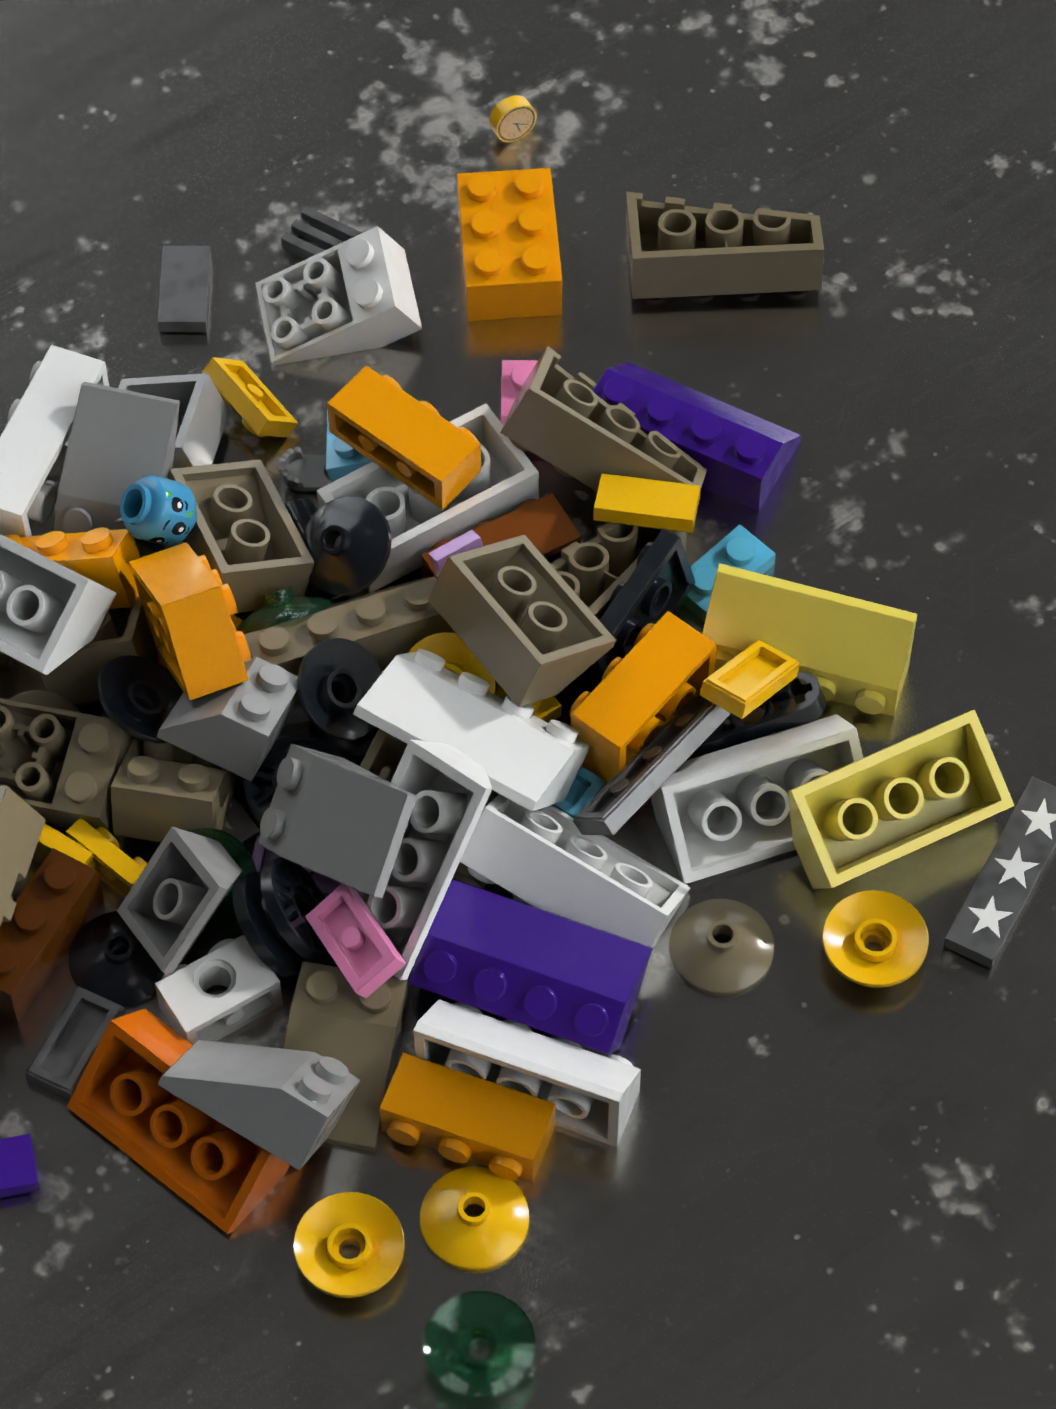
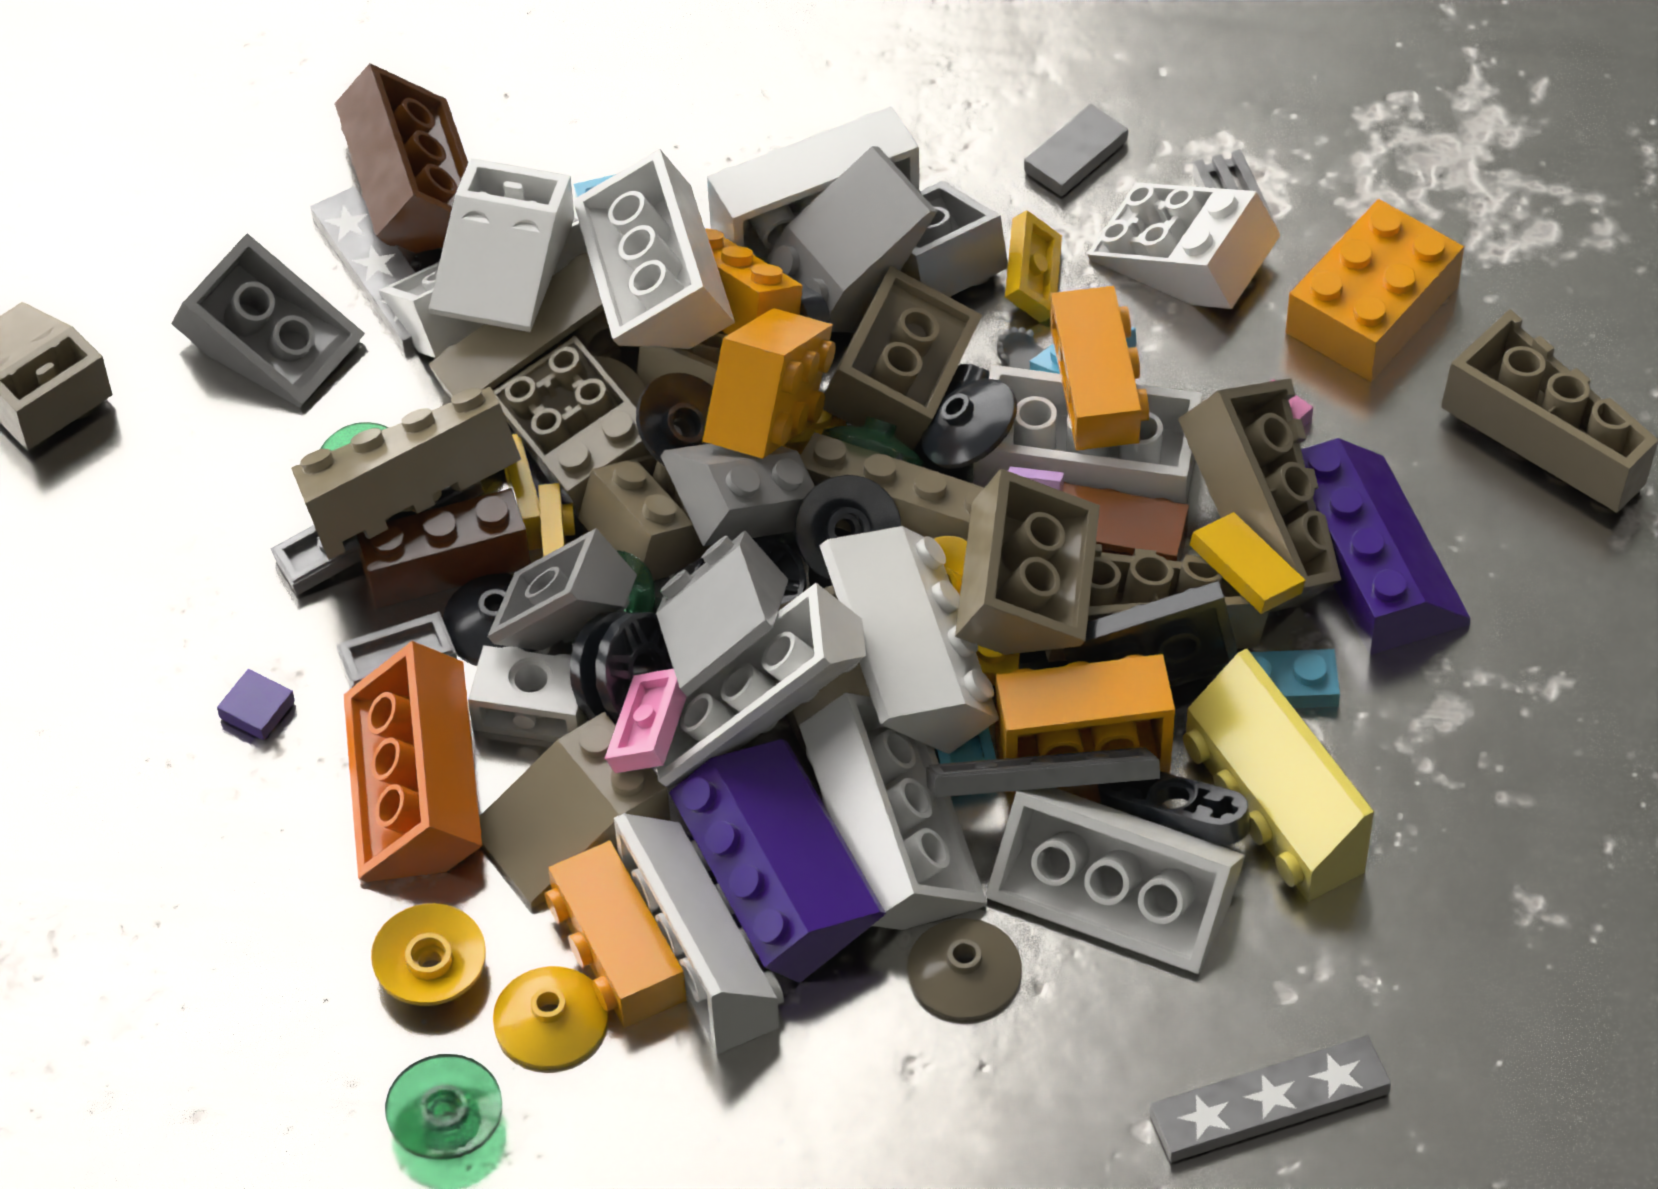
camera: 45 degrees right, 5 degrees down
dark azure head [120,475,197,546] -> none
light grey slope [157,1040,360,1170] -> none
tile [489,95,537,143] -> none
yellow tile [699,640,800,719] -> none
light yellow slope [788,710,1015,889] -> none
yellow dish [823,890,929,988] -> none

